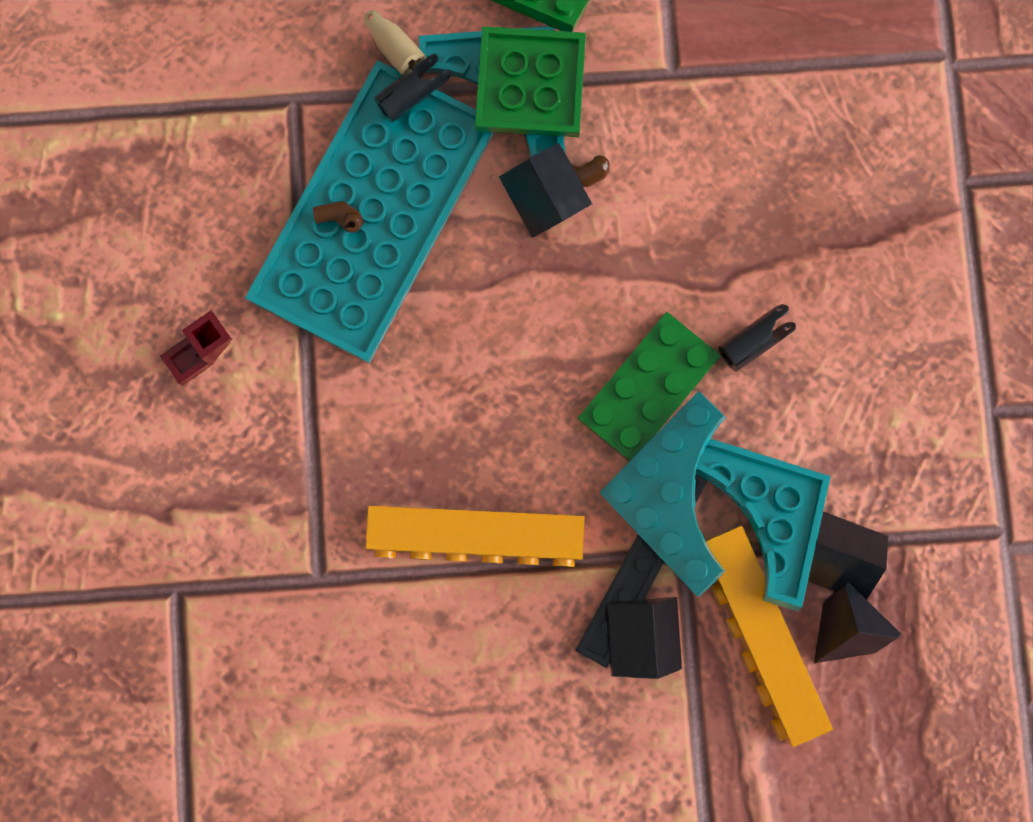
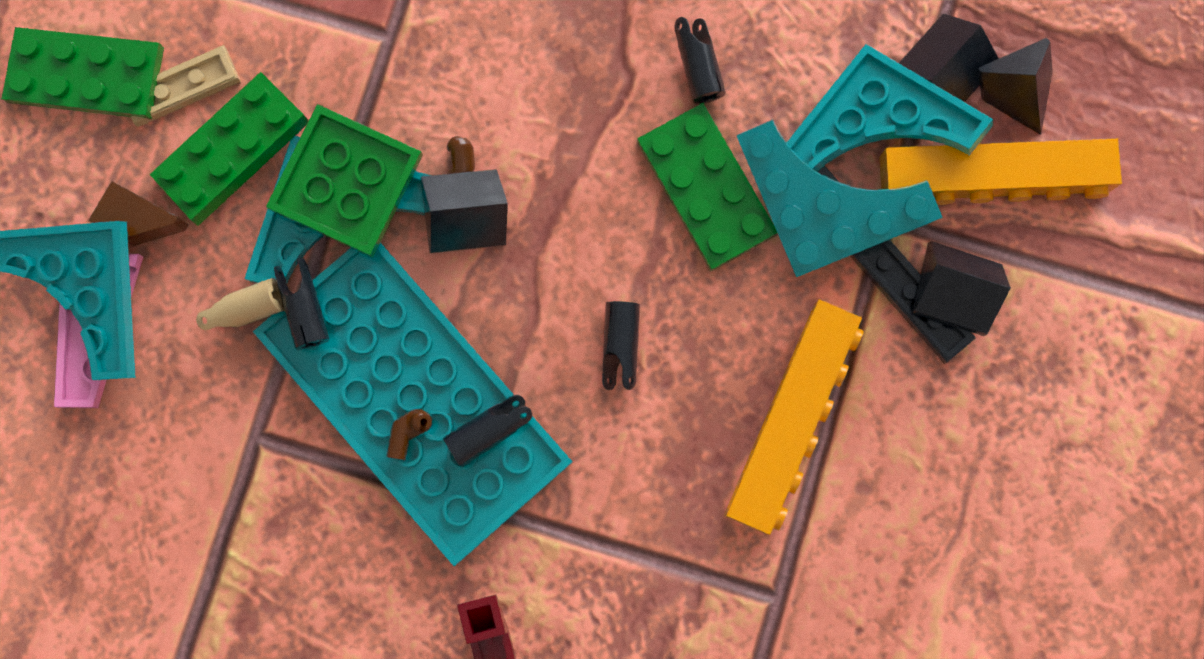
camera: 65 degrees left, 0 degrees up
none -> black piece [443,395,532,467]
none -> black piece [602,301,640,390]

